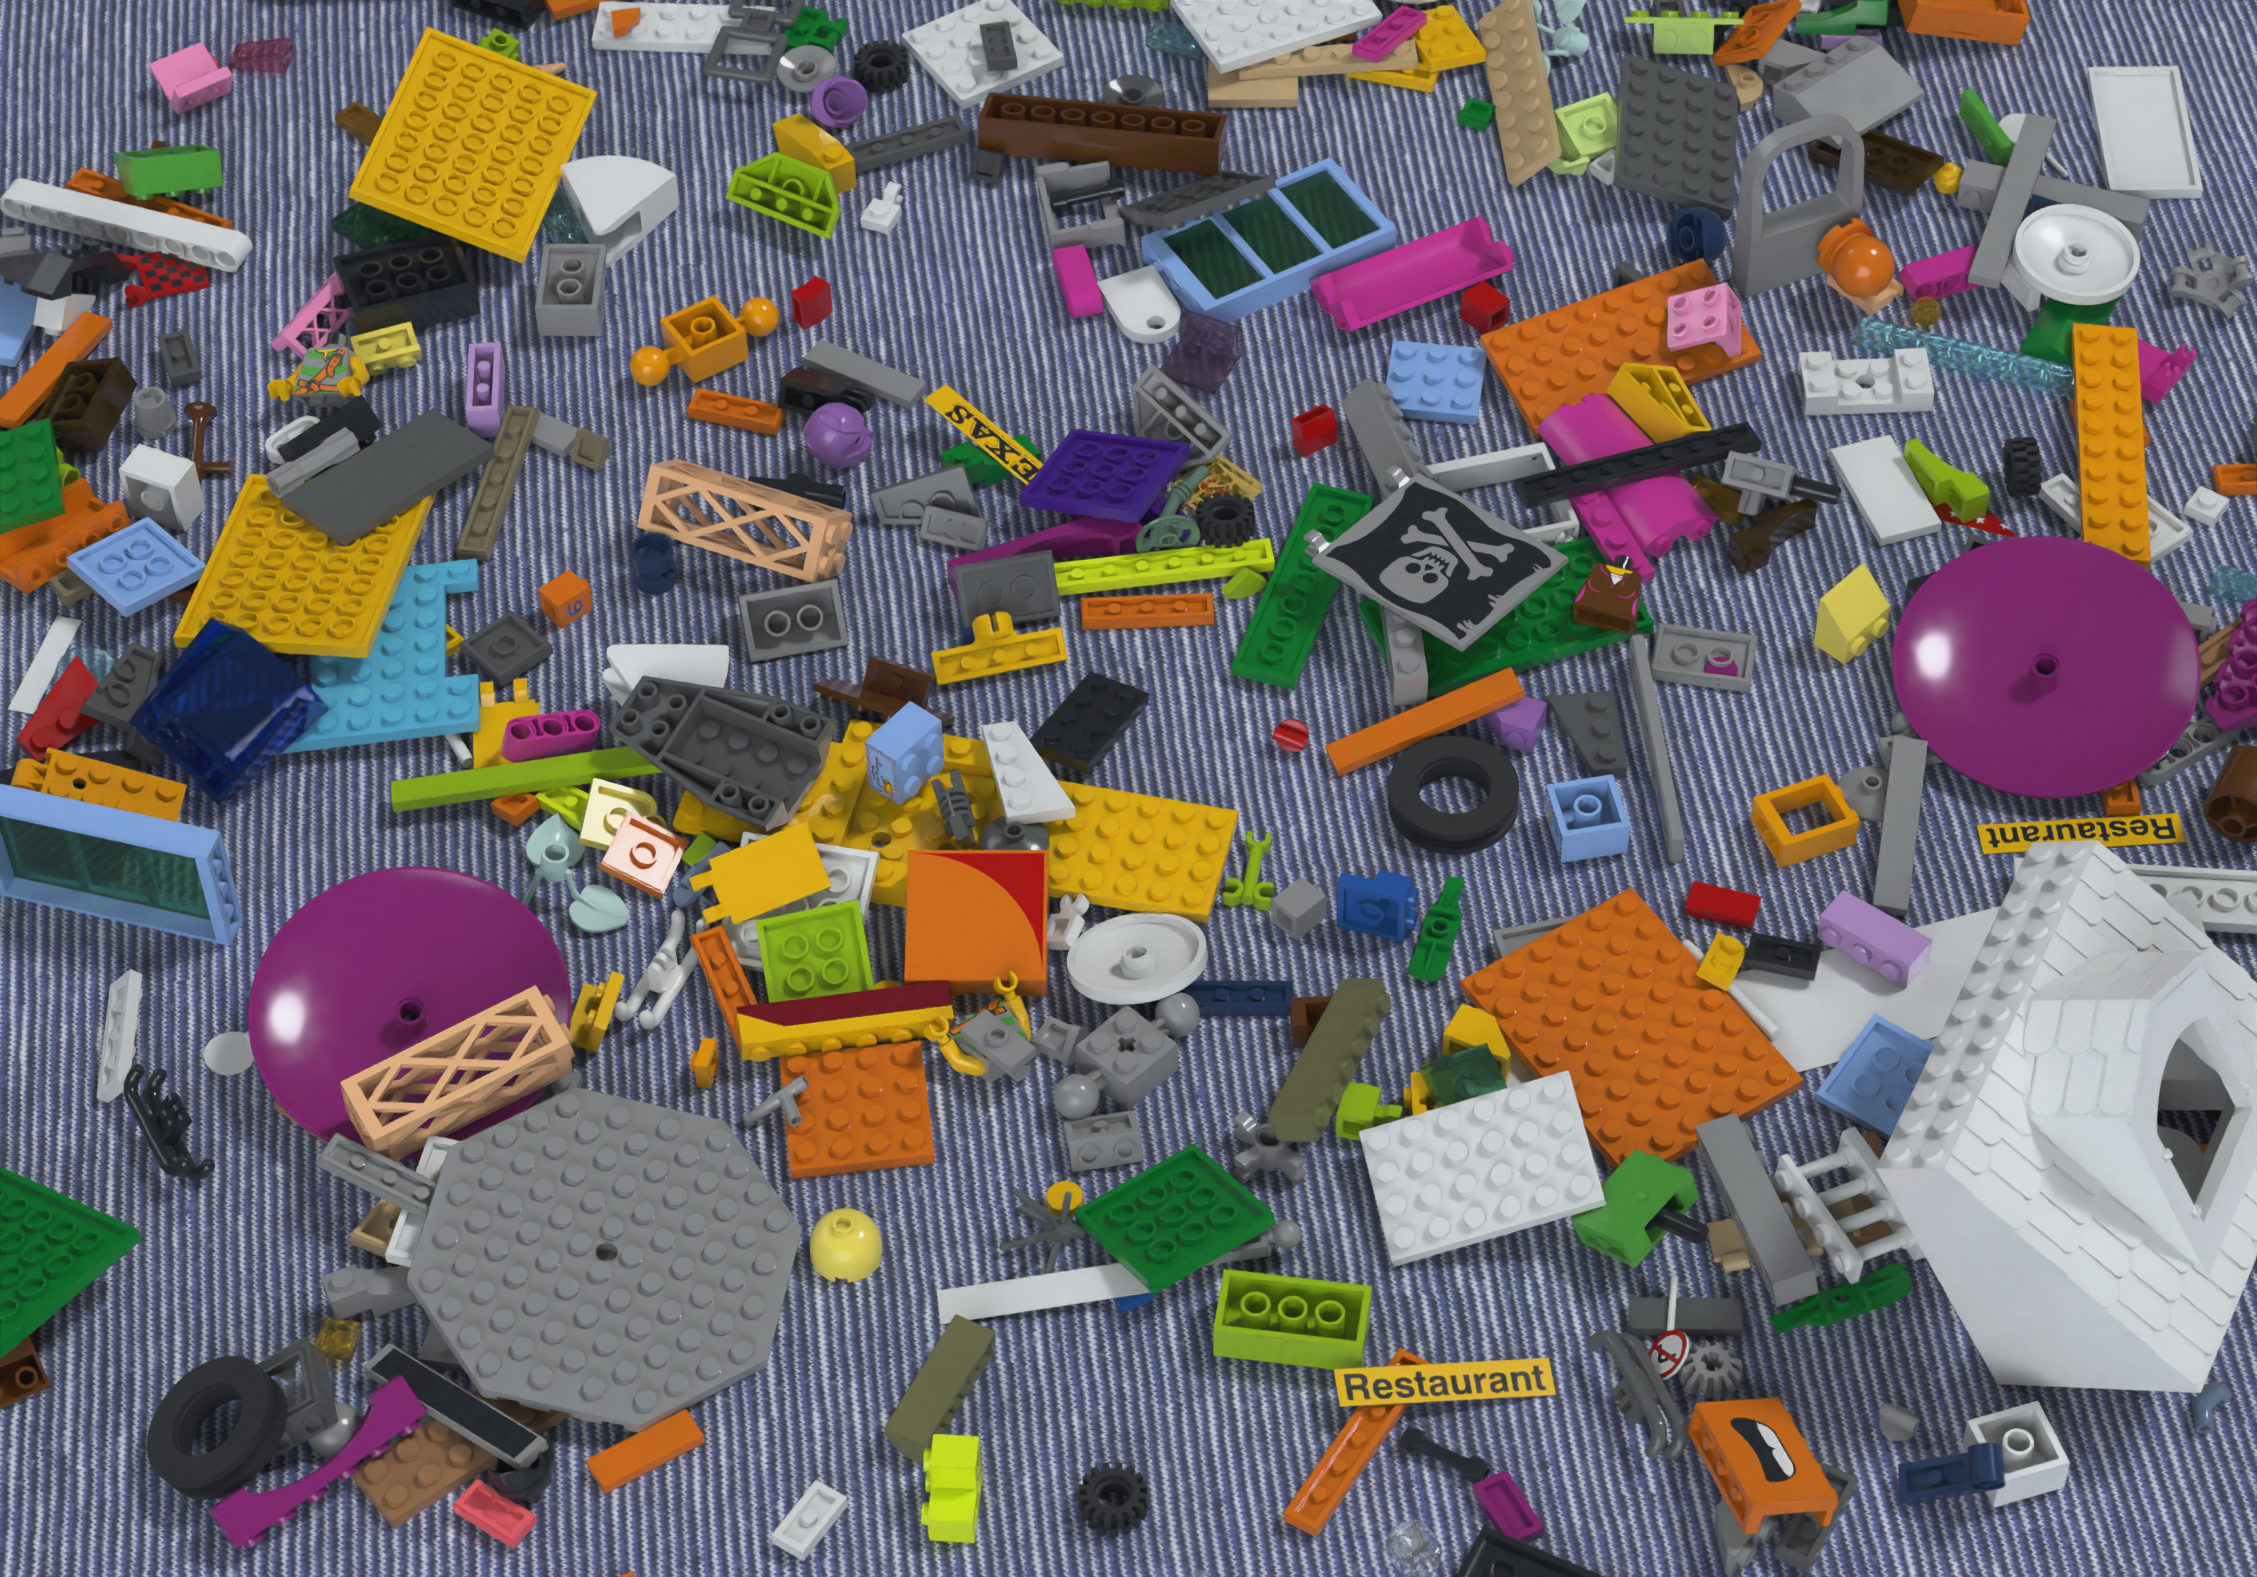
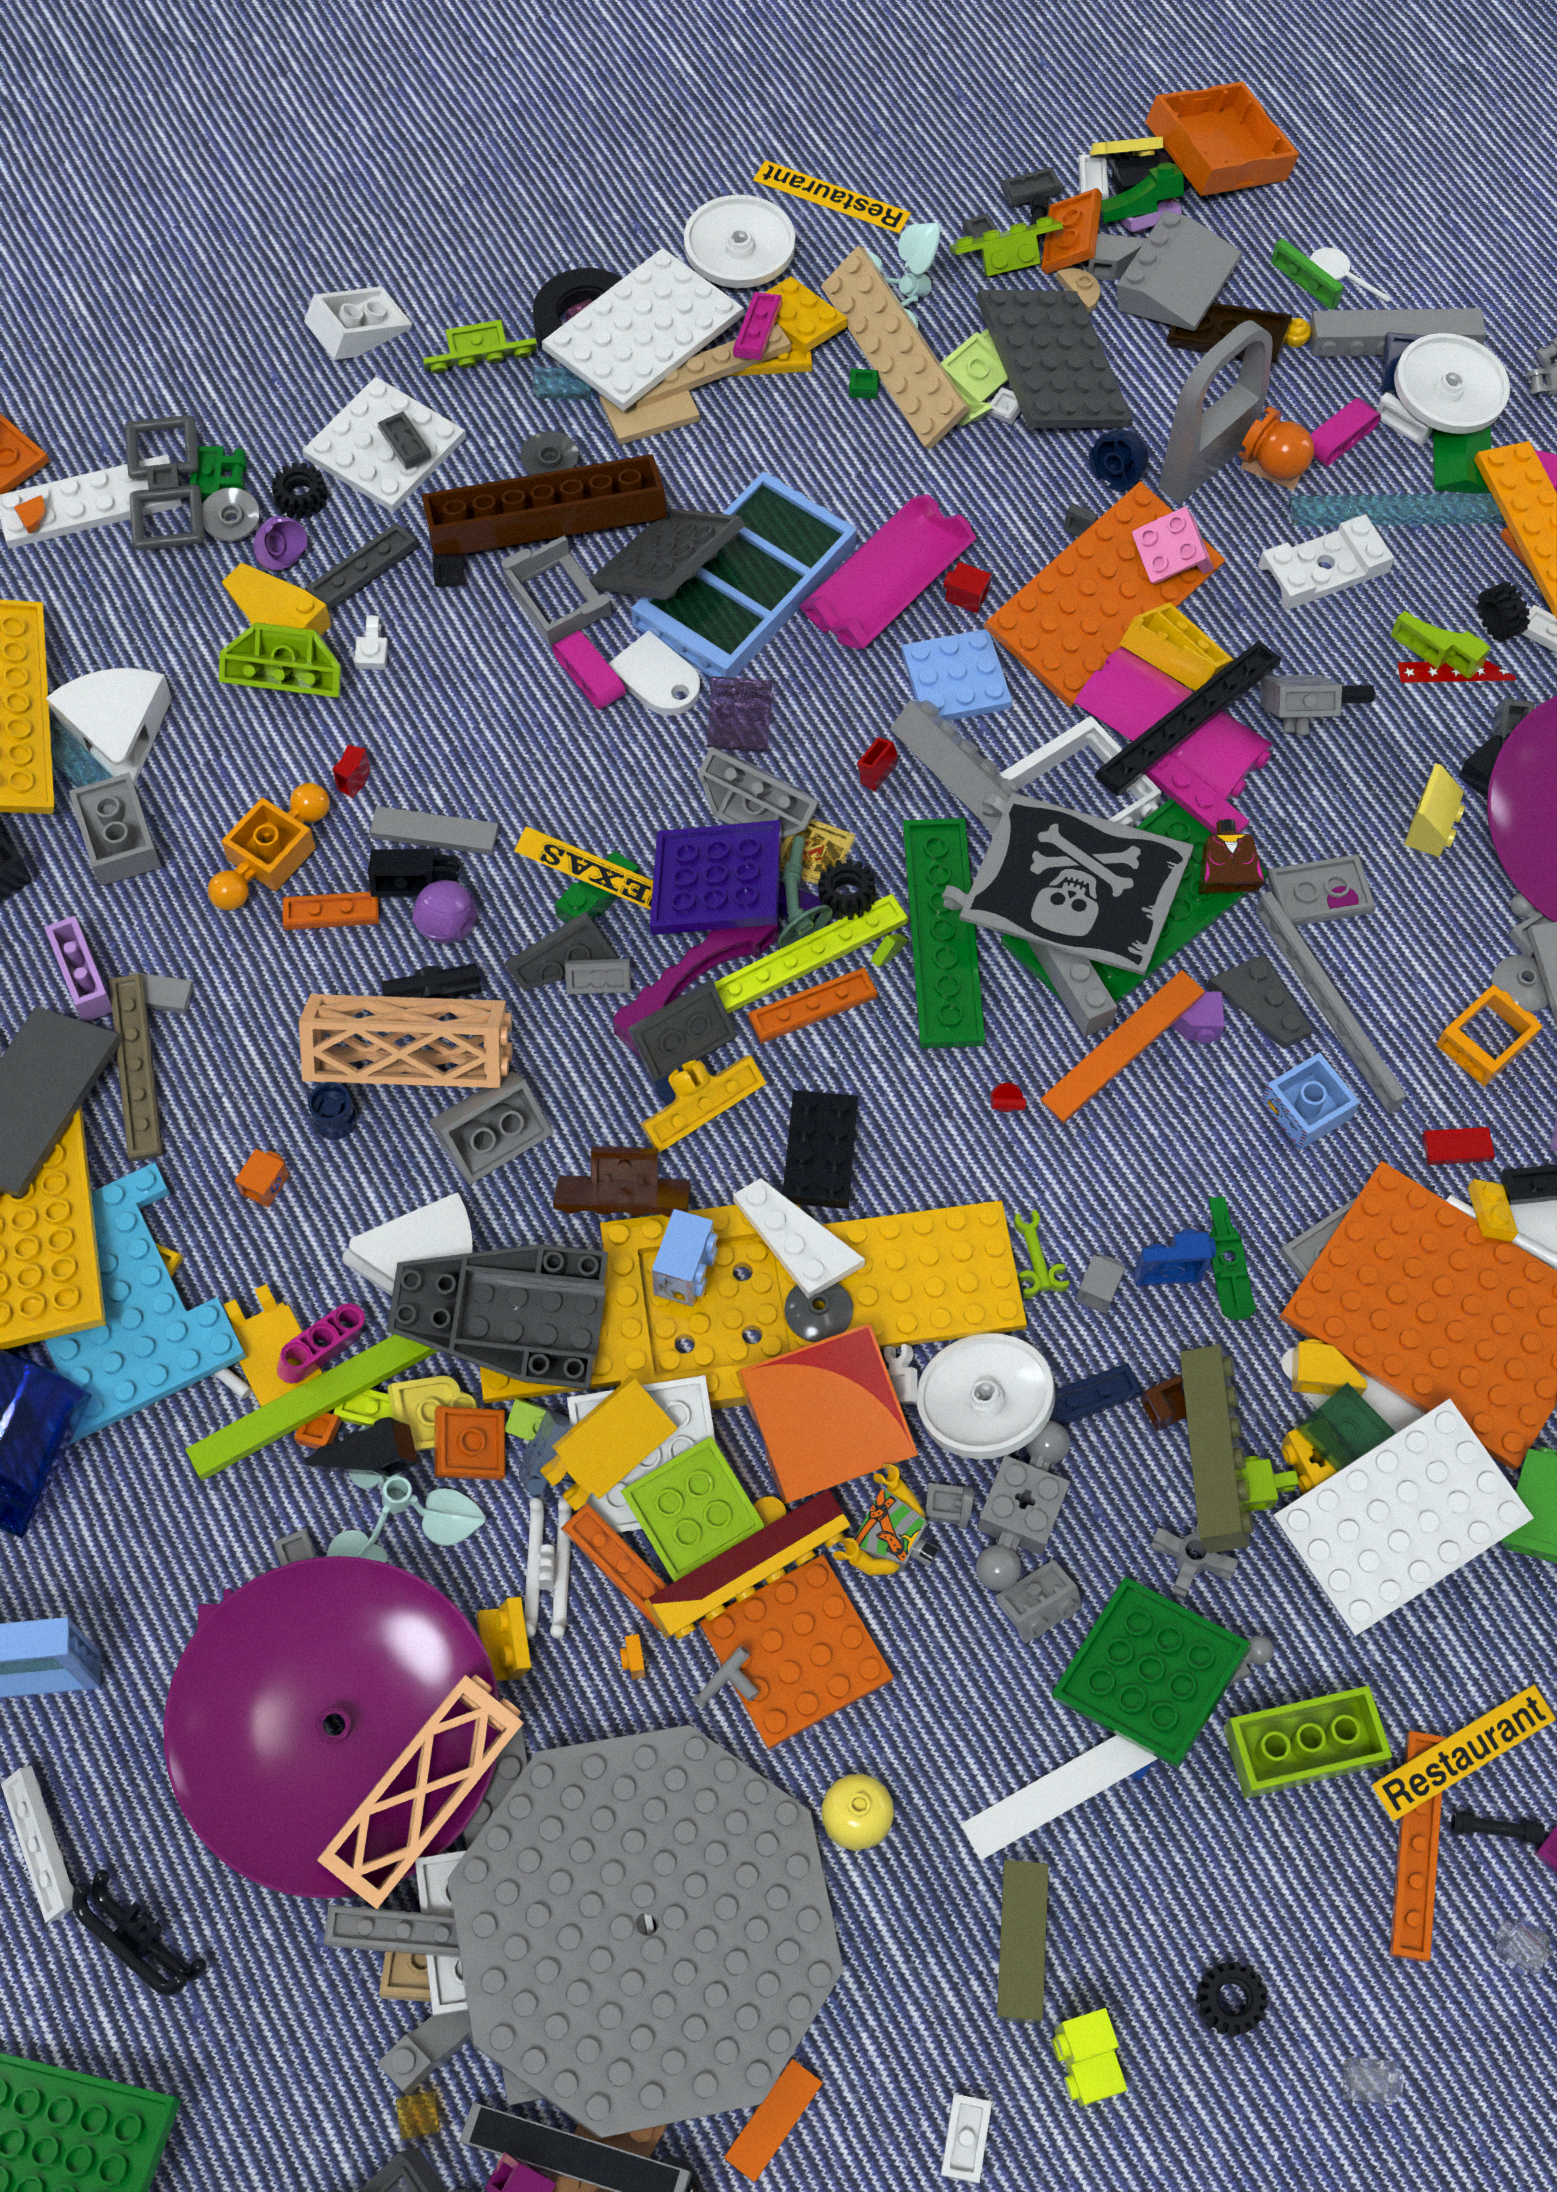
camera: 25 degrees left, 15 degrees up
white piece [203,1031,255,1075] -> none
dark grey plate [459,610,553,687] -> none
dark tan tile [571,428,612,471] -> none
dark grey hinge [931,769,977,850] -> none
light grey plate [960,1009,1037,1076] -> none
dark grey plant [999,1189,1086,1274] -> none
yellow tile [1046,1181,1083,1218] -> none
black bar [1050,178,1126,213] -> none
black tyre [1388,736,1519,855] -> none
pearl gold tile [1690,474,1747,528] -> none
dark brown slope [1727,499,1818,574] -> none
white tile [1829,435,1942,546] -> none
clear yellow plate [1910,297,1942,326] -> none
light grey tile [1968,113,2057,289] -> none
white tile [2086,66,2203,199] -> none
none -> black slope [304,1417,418,1477]

